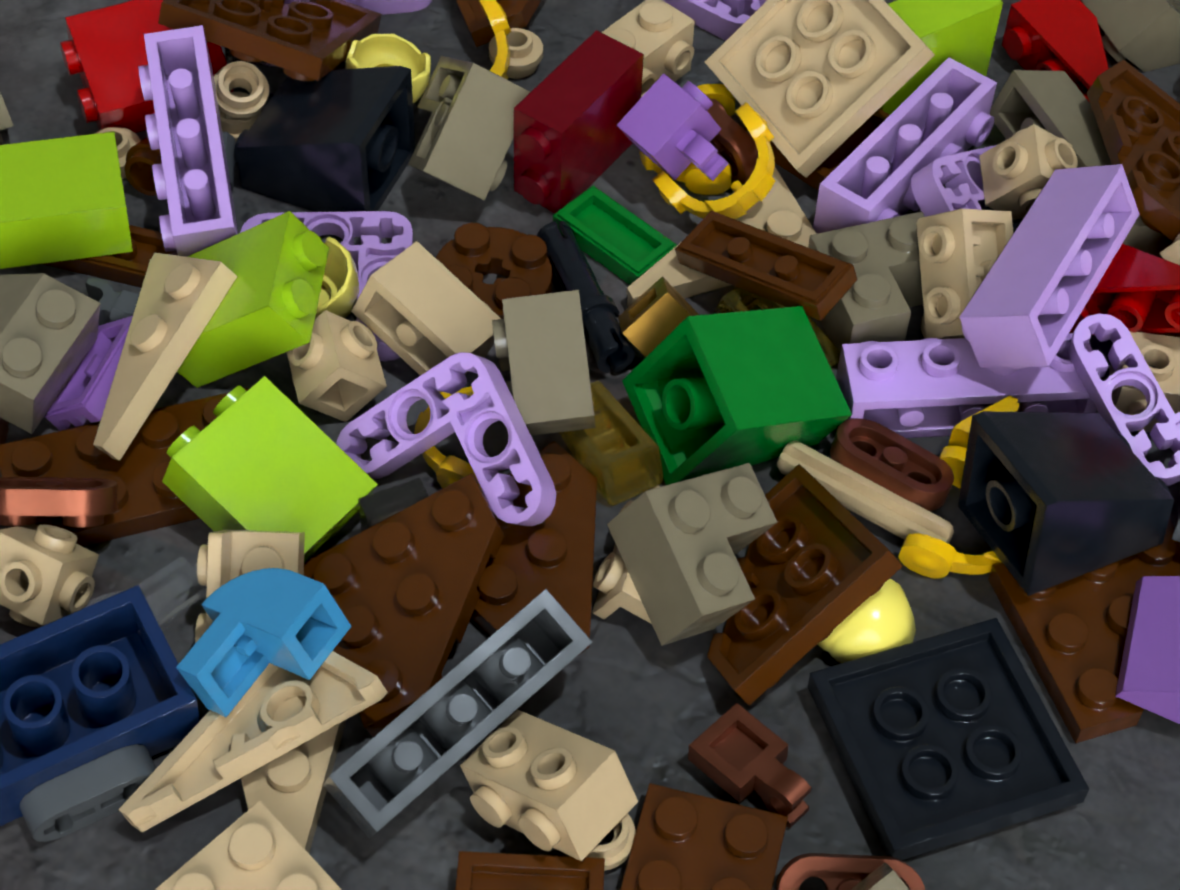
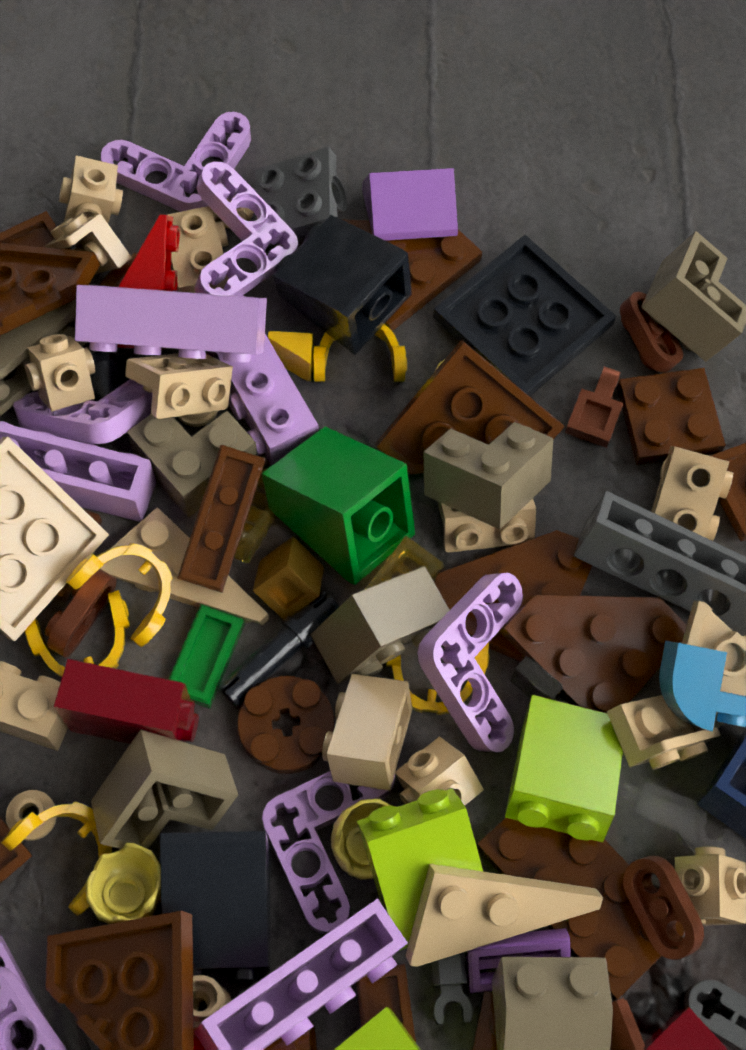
camera: 115 degrees left, 15 degrees up
medium lavender brick [617,73,729,181] -> none
tan axle [777,440,954,543] -> none
copper plate [830,419,954,511] -> none

